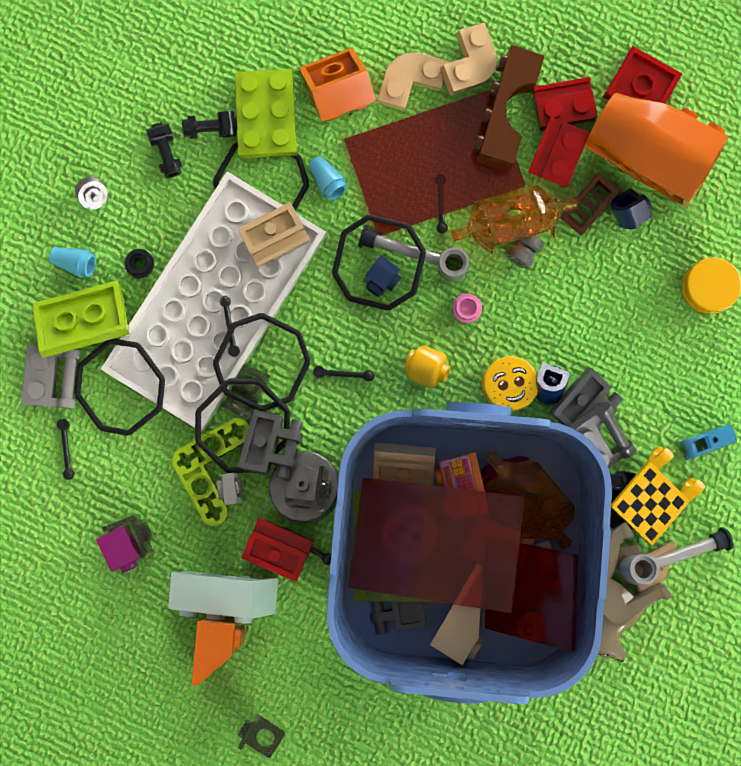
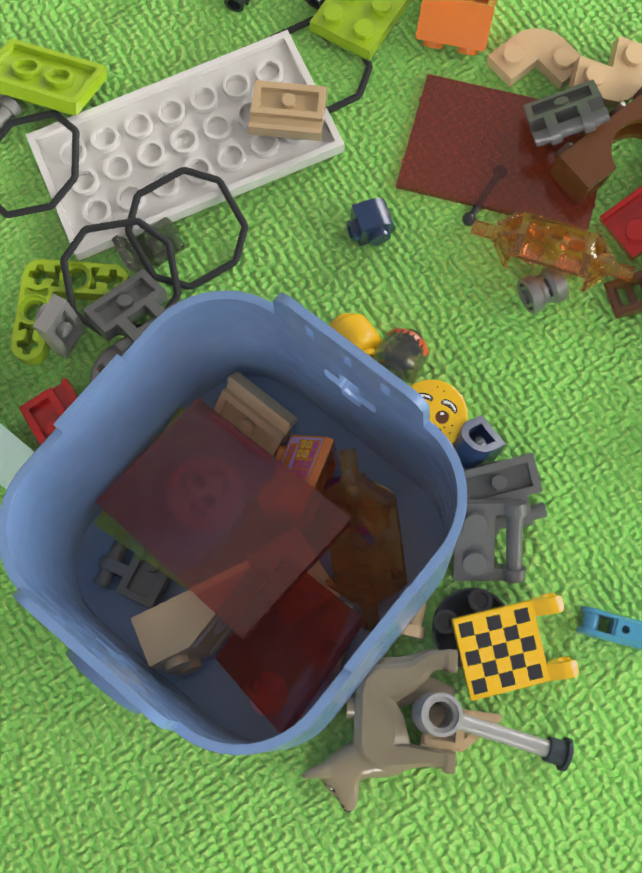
camera: 40 degrees right, 10 degrees down
medium azure cone [49,247,96,278] -> none
black plate [124,249,154,278] -> none
black hinge [219,296,240,357] -> none
medium azure cone [308,156,348,201] -> none
black hinge [313,366,374,382] -> none
black piece [332,215,426,310] -> none
light grey piece [358,225,469,282] -> none
bright pink plate [452,294,482,323] -> none
none -> clear smoke head [373,328,429,384]
none -> dark grey plate [523,79,610,147]

